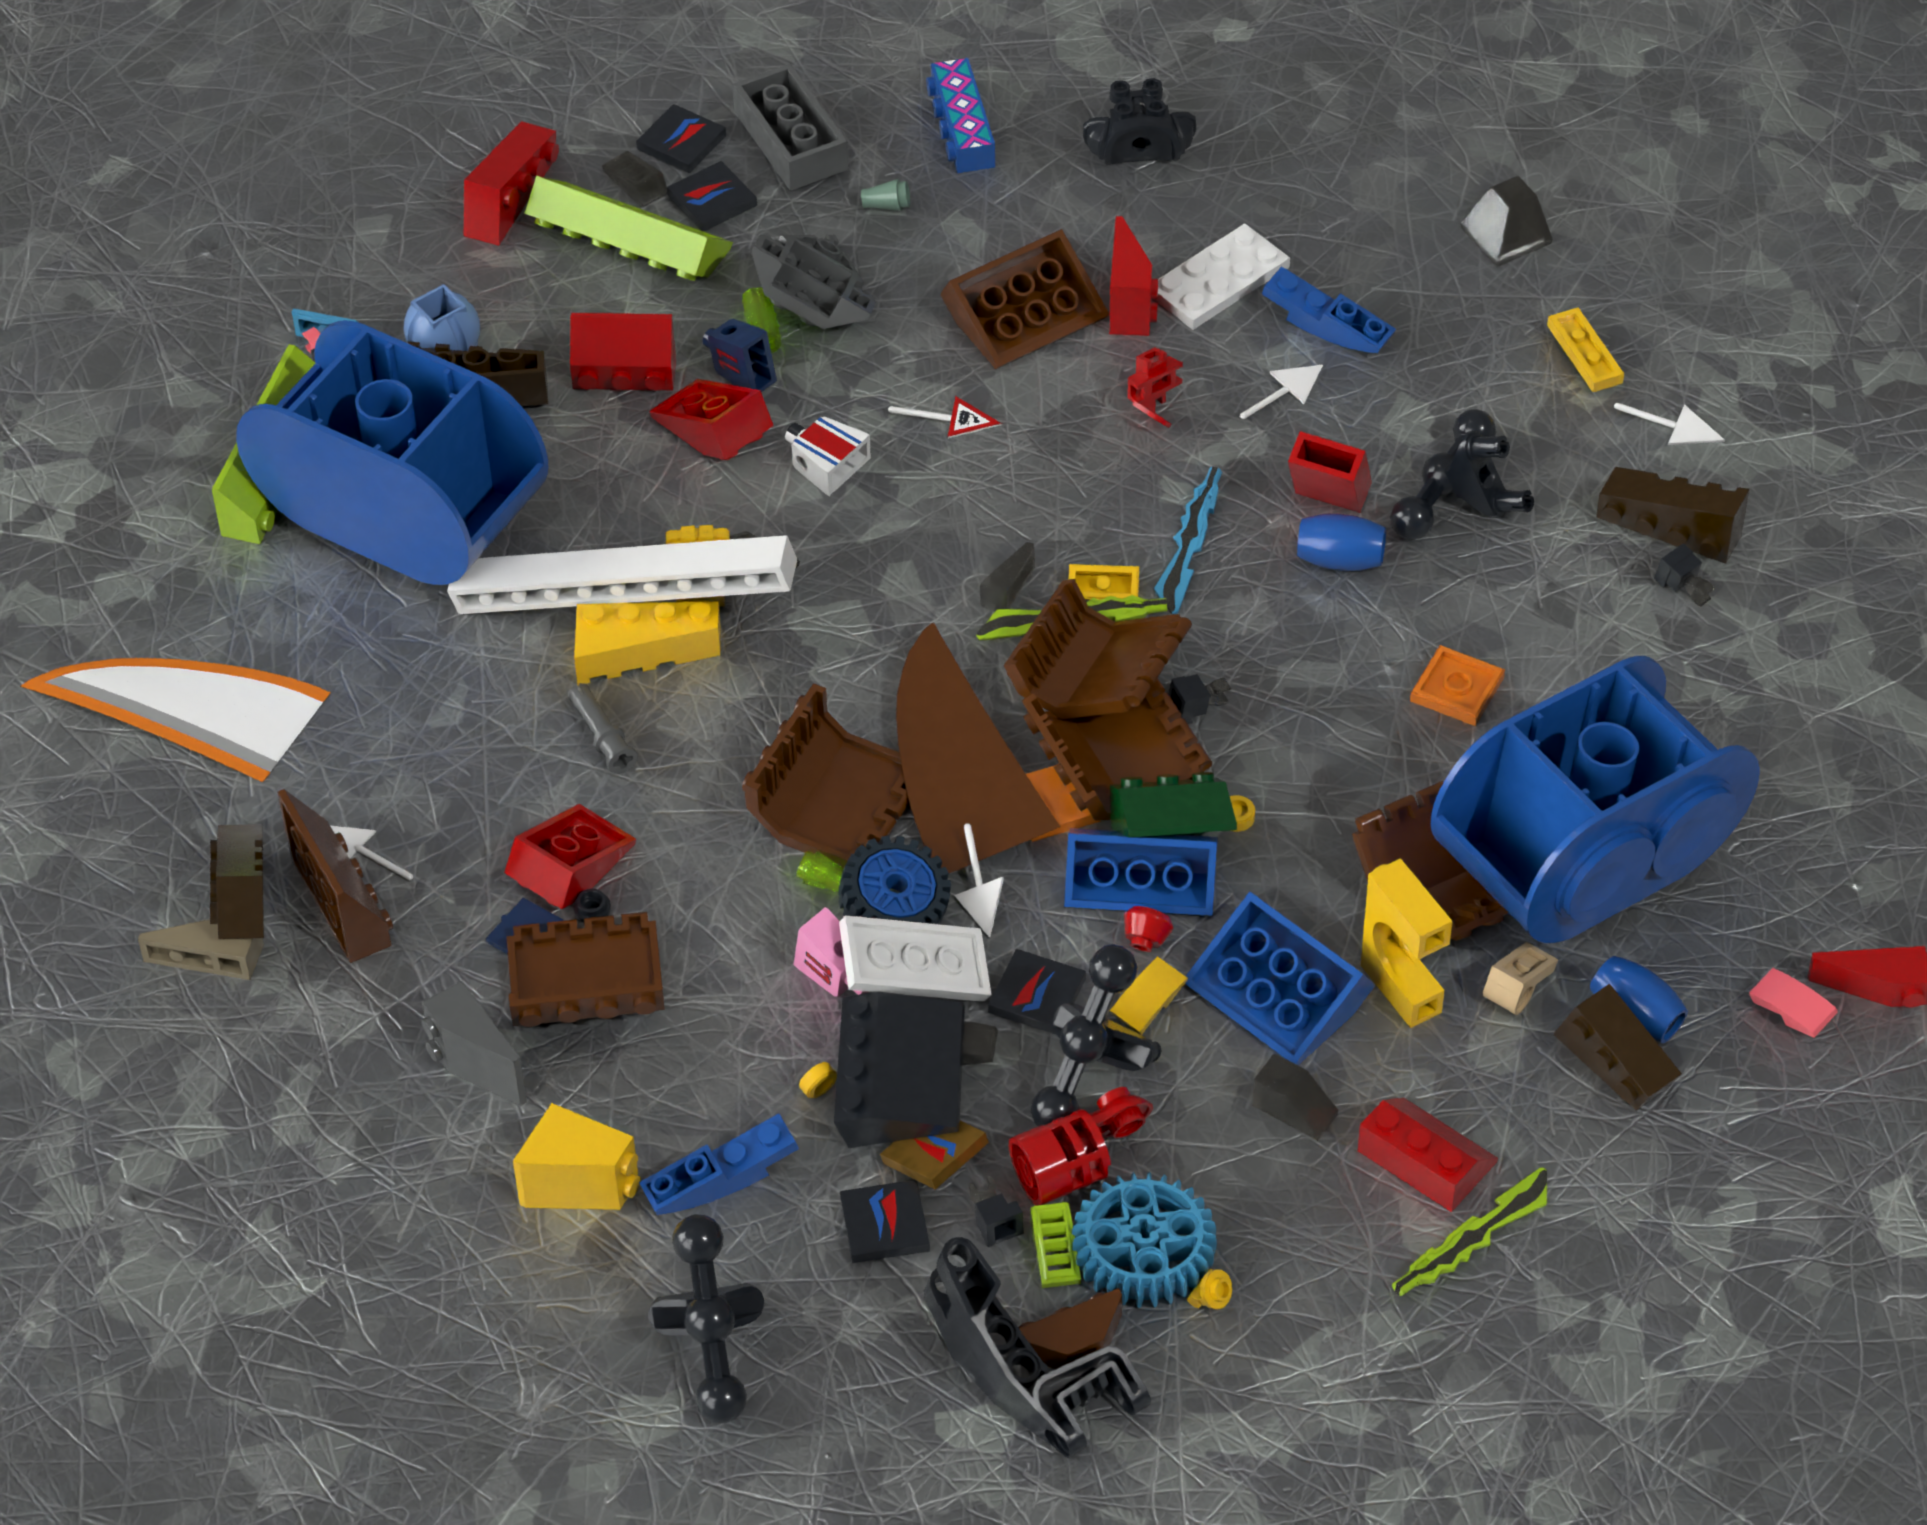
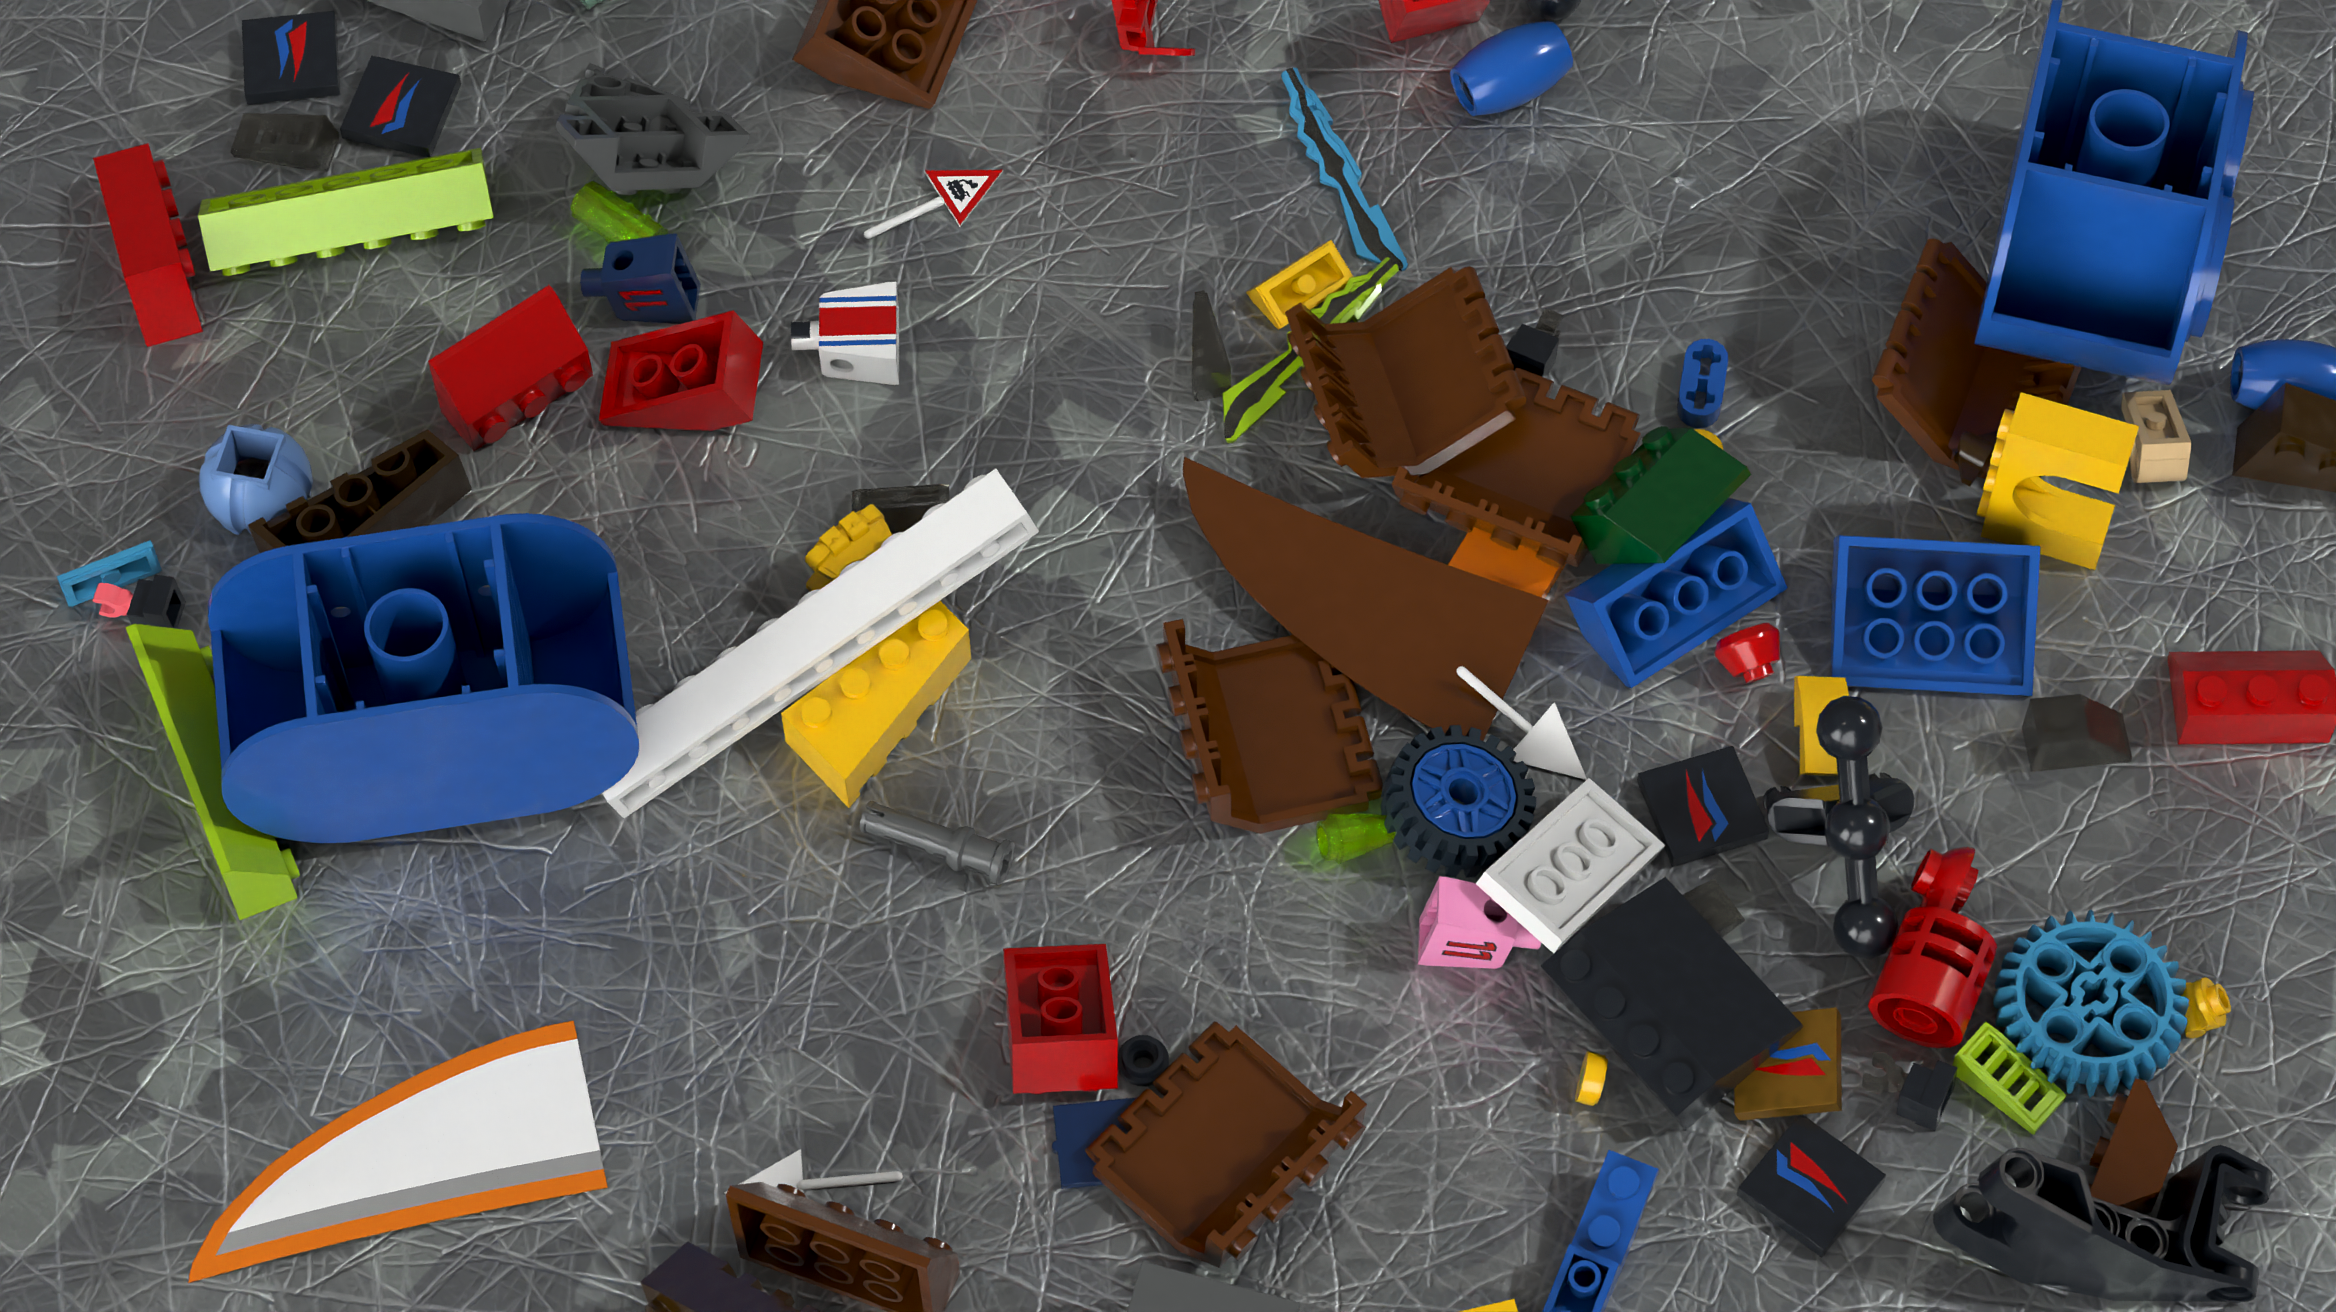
camera: 40 degrees left, 10 degrees up
orange tile [1410,645,1505,726] -> none
none -> blue beam [1677,339,1728,428]

